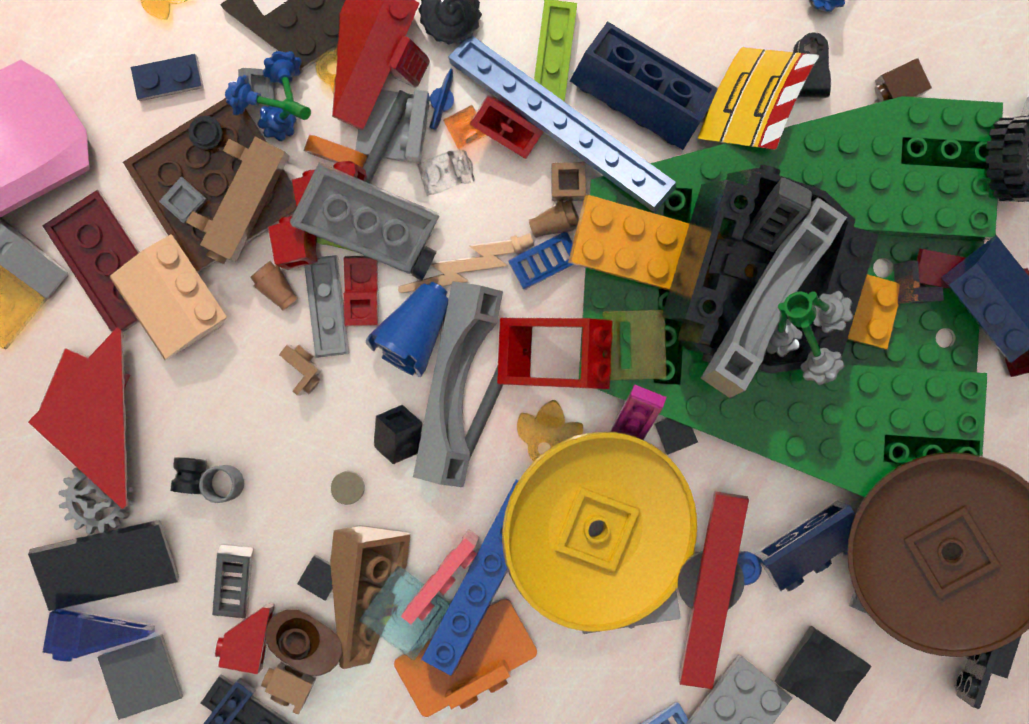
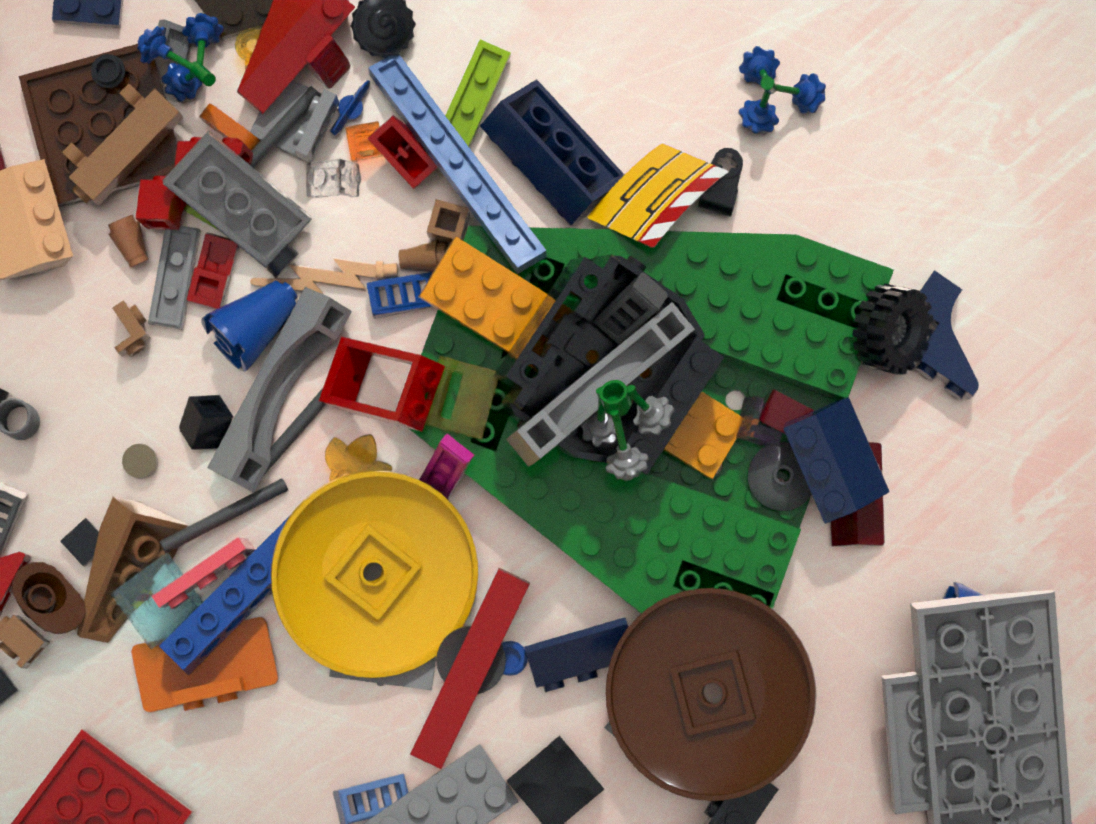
camera: 25 degrees right, 5 degrees down
flat silver tile [159,177,208,224] -> none
black tile [654,418,698,455] -> none
reddish brown brick [874,58,932,102] -> none
none -> dark grey bar [159,478,288,553]
none -> dark grey dish [748,442,812,511]

